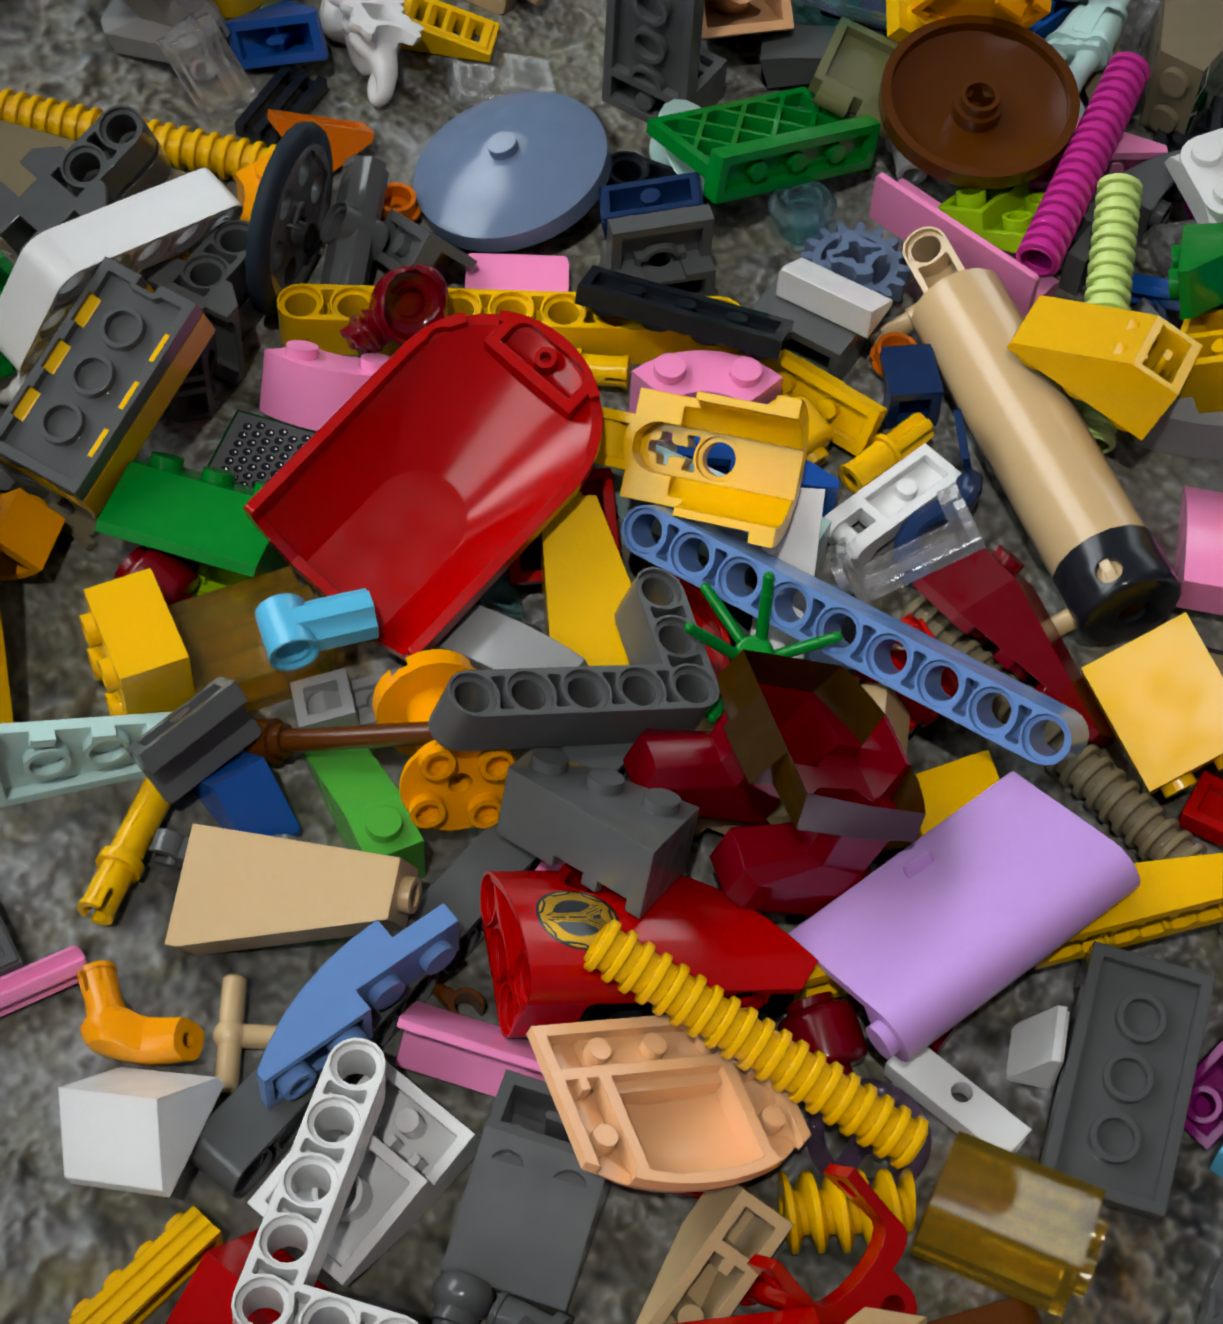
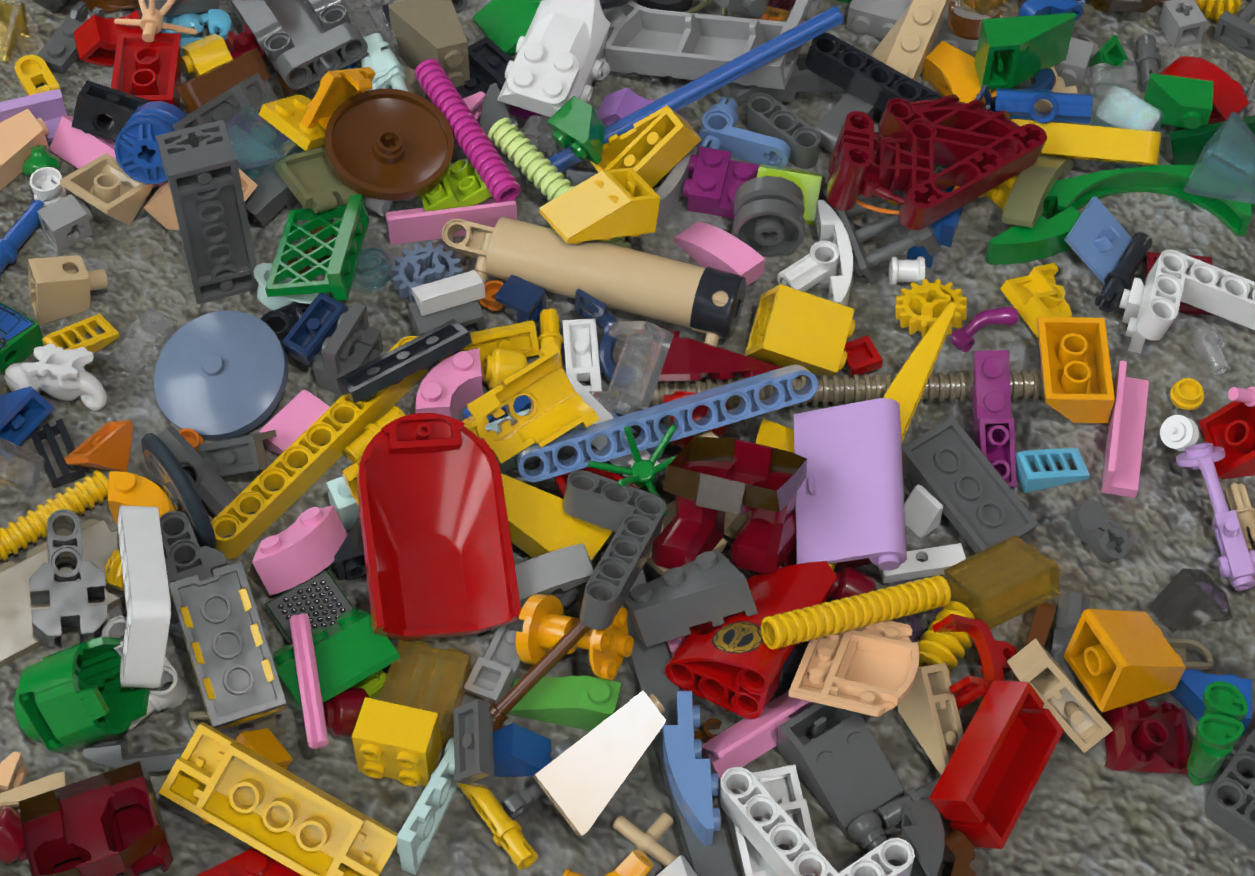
camera: 50 degrees left, 0 degrees up
medium azure piece [254,588,379,671] -> none
dark red hair [339,264,449,355] -> none
none -> bright pink axle [289,613,329,749]

